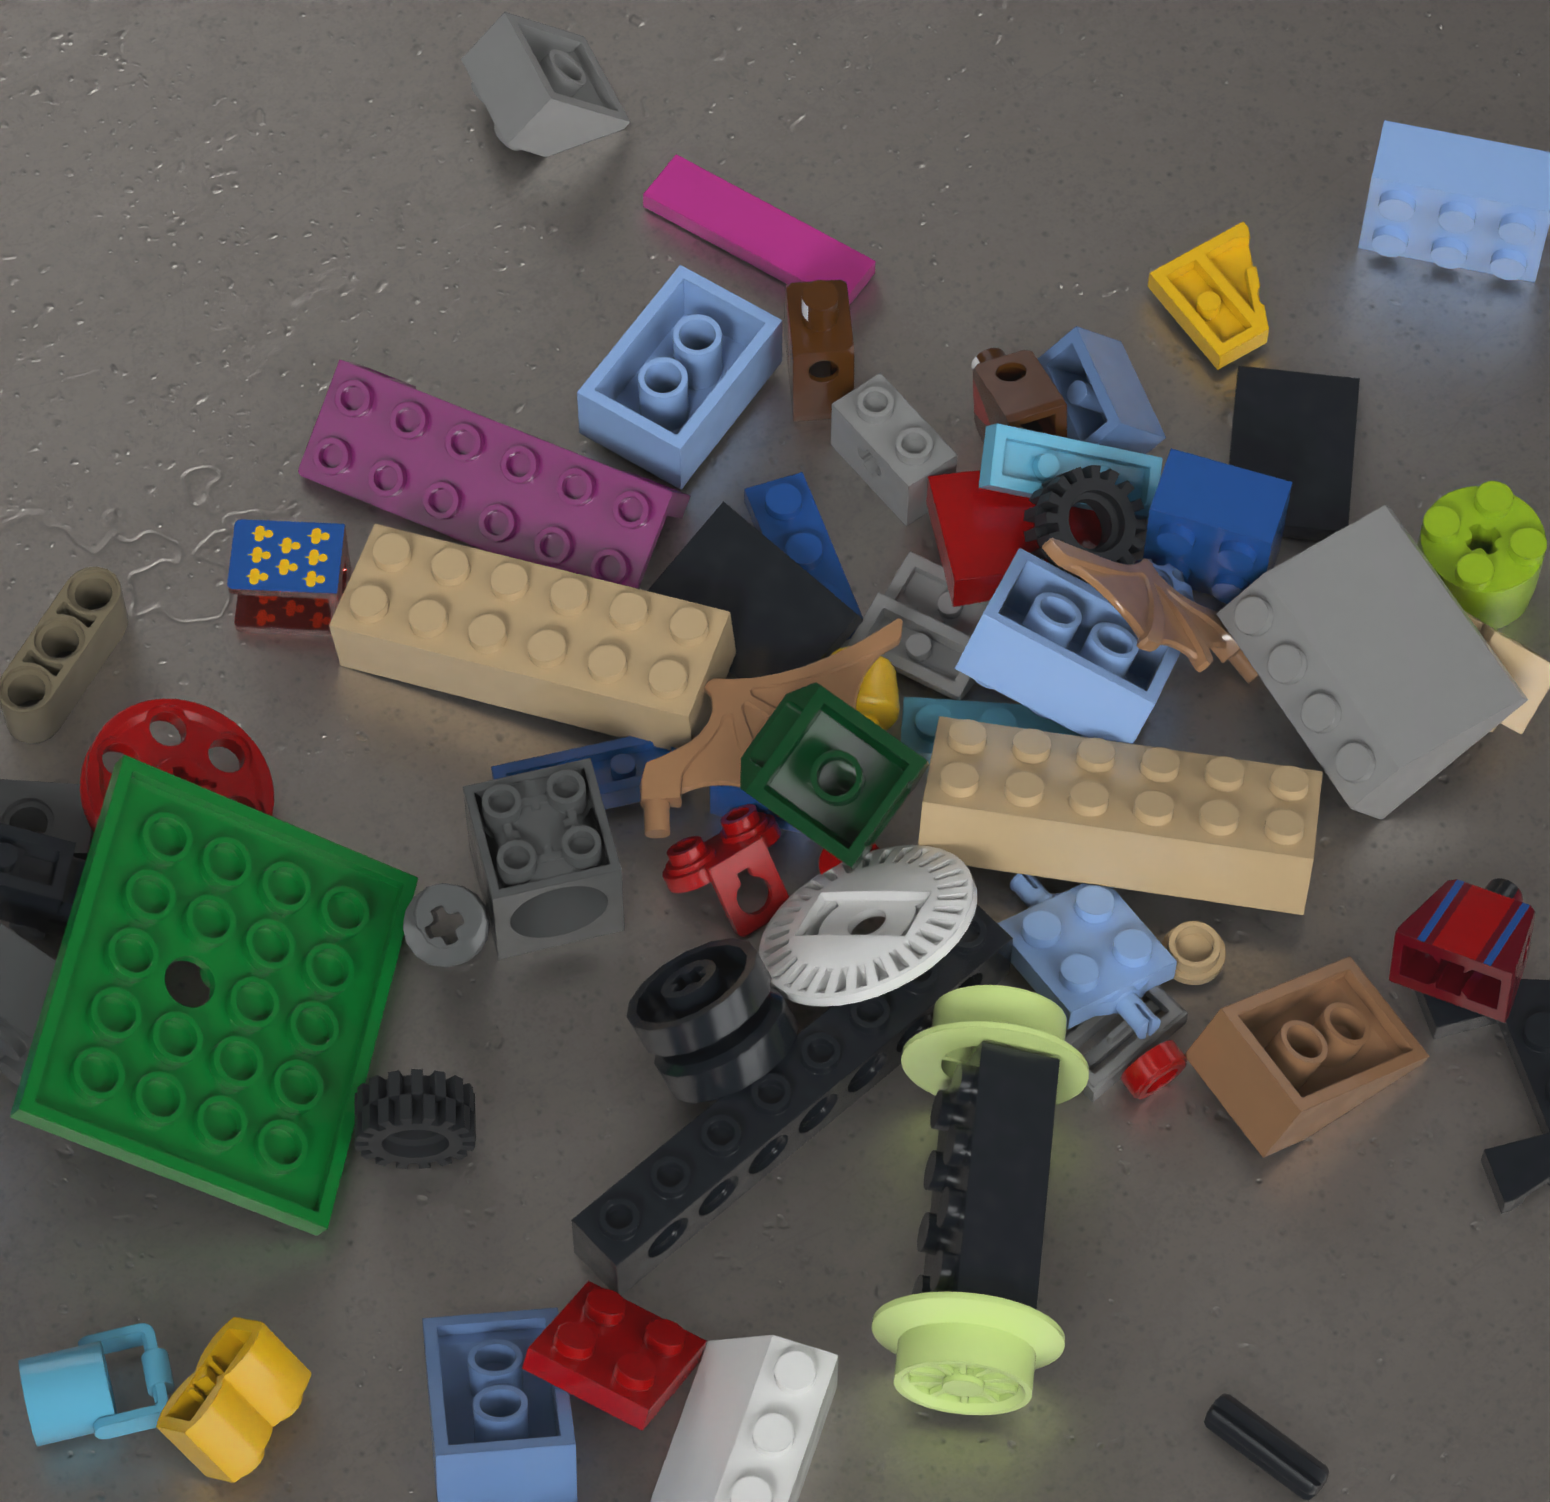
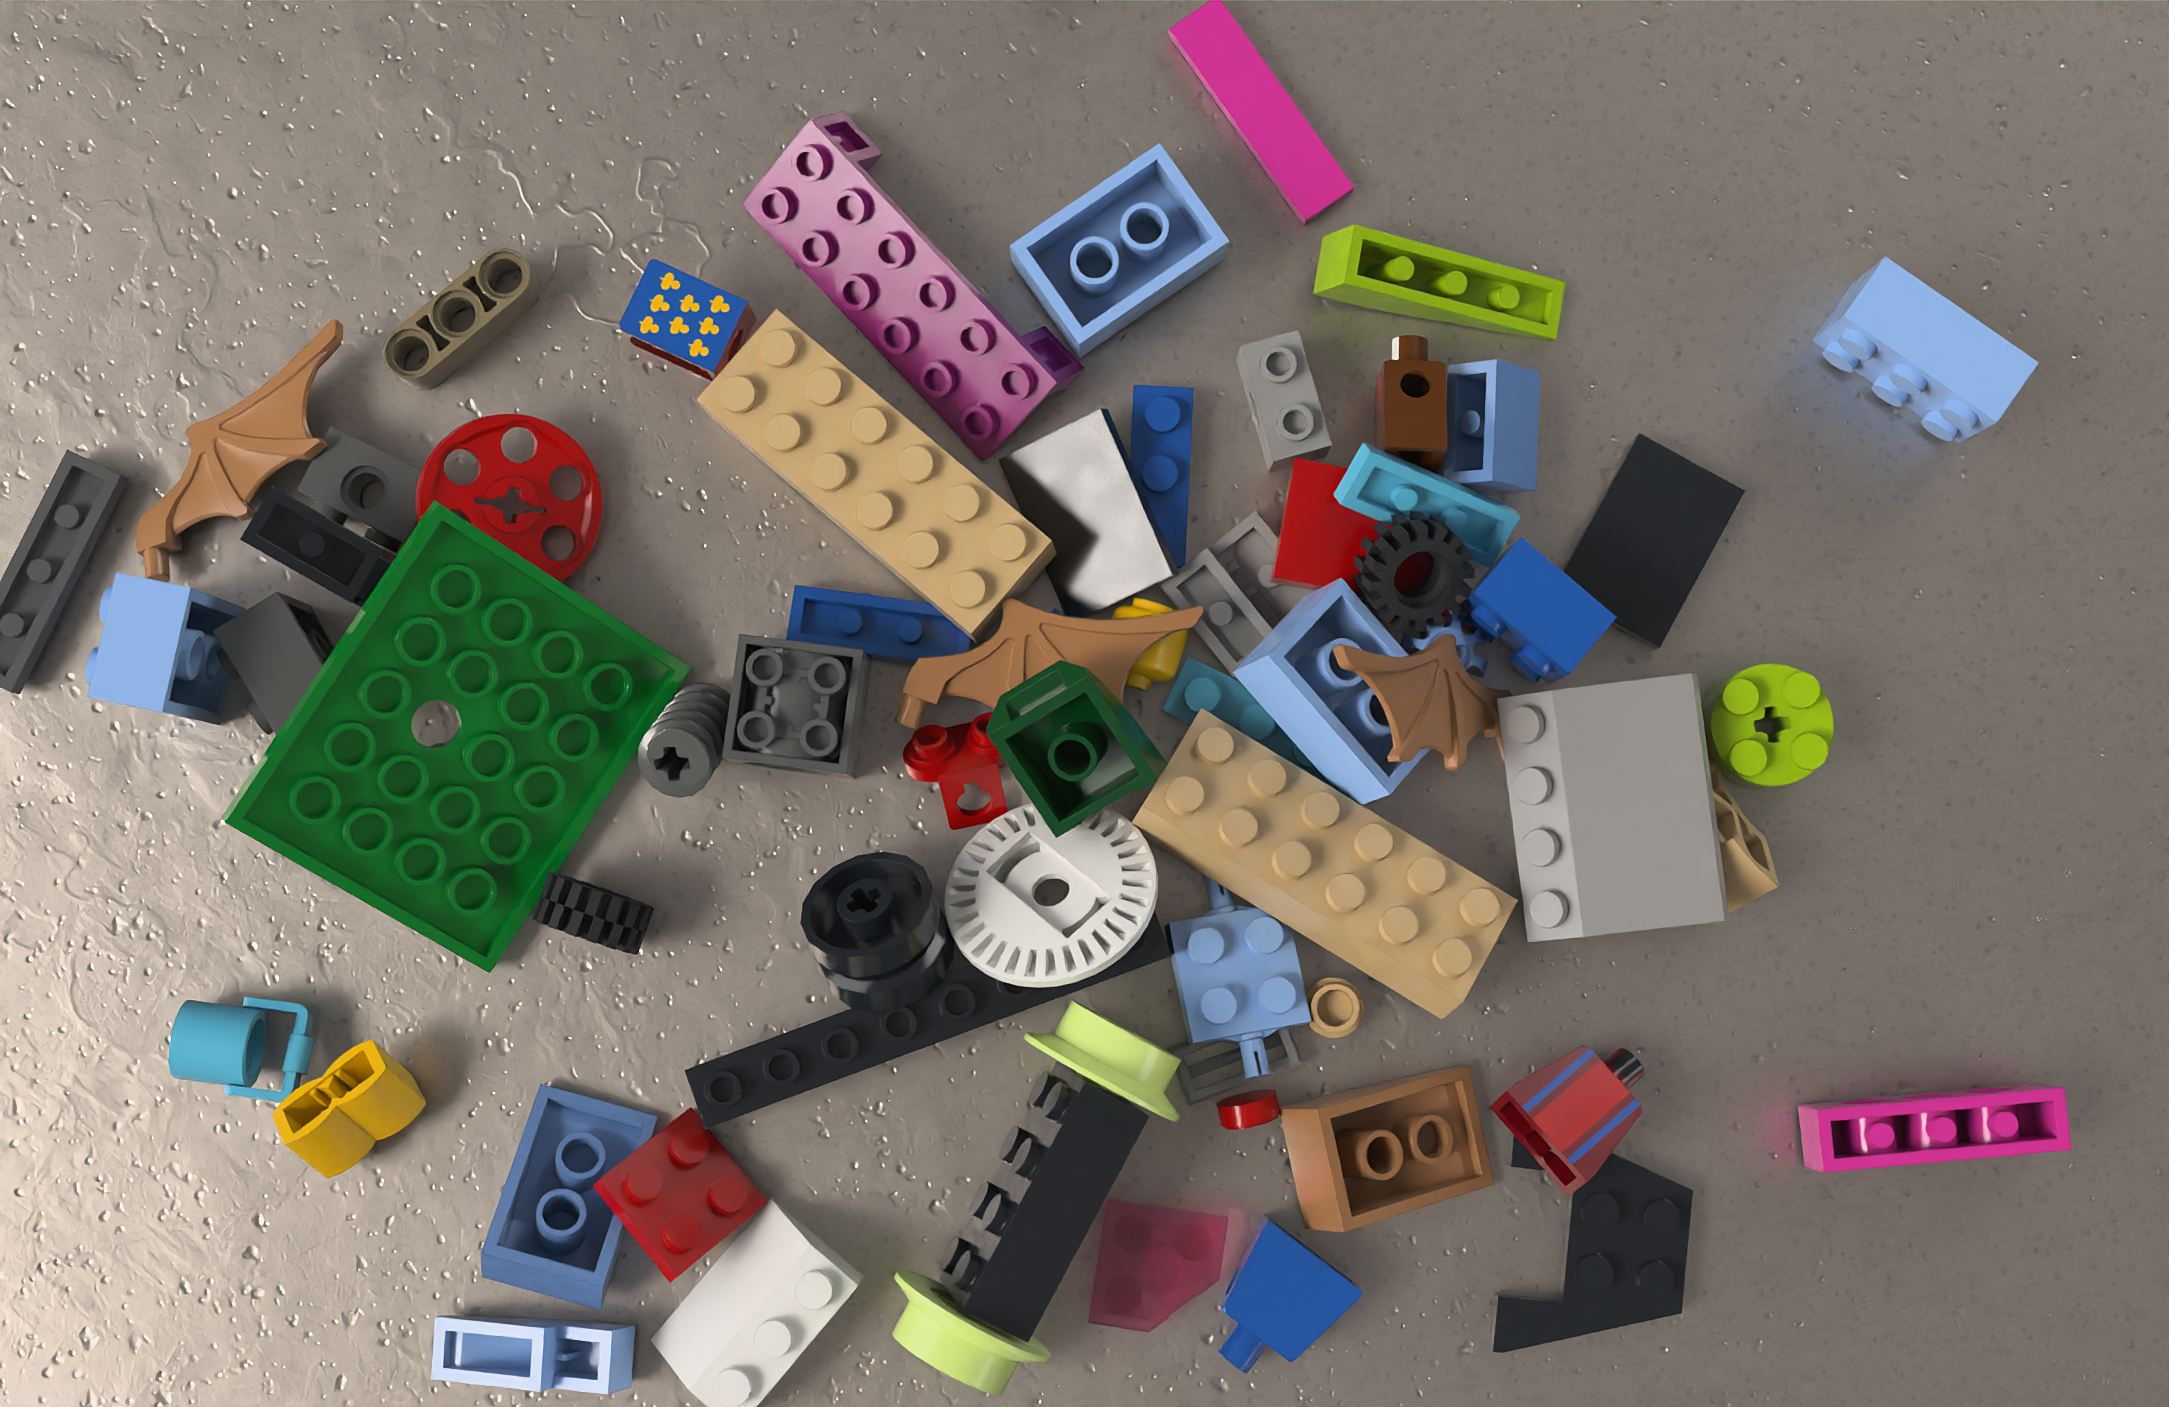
camera: 20 degrees right, 25 degrees up
reddish brown torso [784,279,854,422] -> none
yellow wing [1147,222,1269,370] -> none
none -> clear pink plate [1088,1197,1228,1332]
none -> blue torso [1218,1215,1363,1374]
none -> lime slope [1313,224,1566,341]

